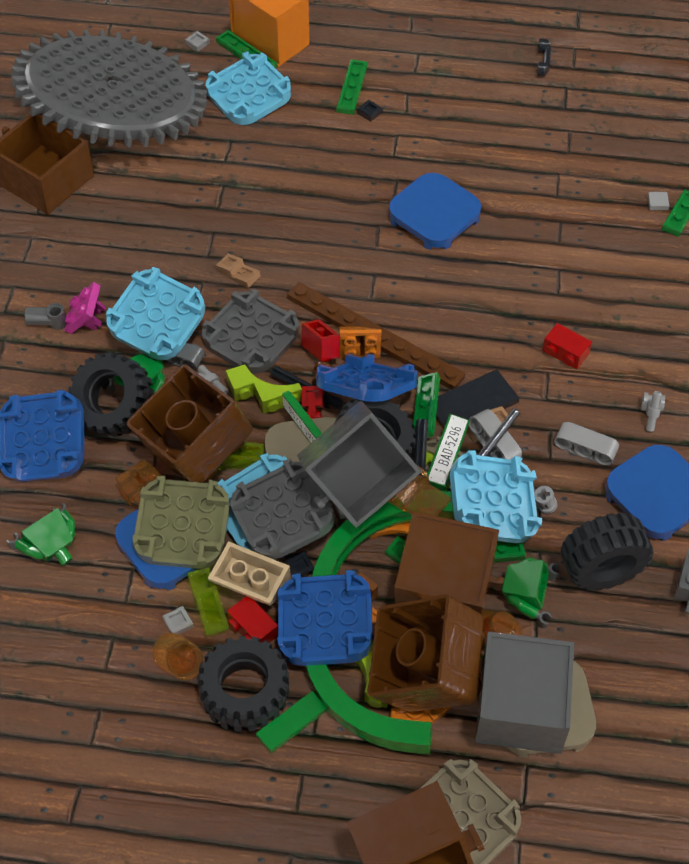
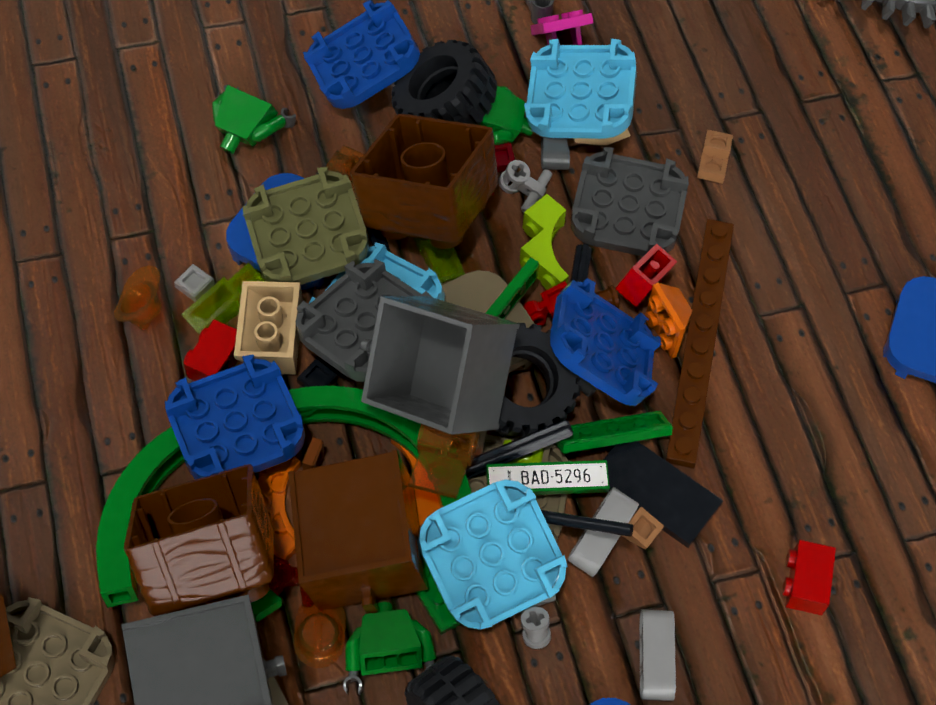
camera: 65 degrees right, 5 degrees up
black tyre [197,636,289,732] -> none
green tile [256,691,327,754] -> none

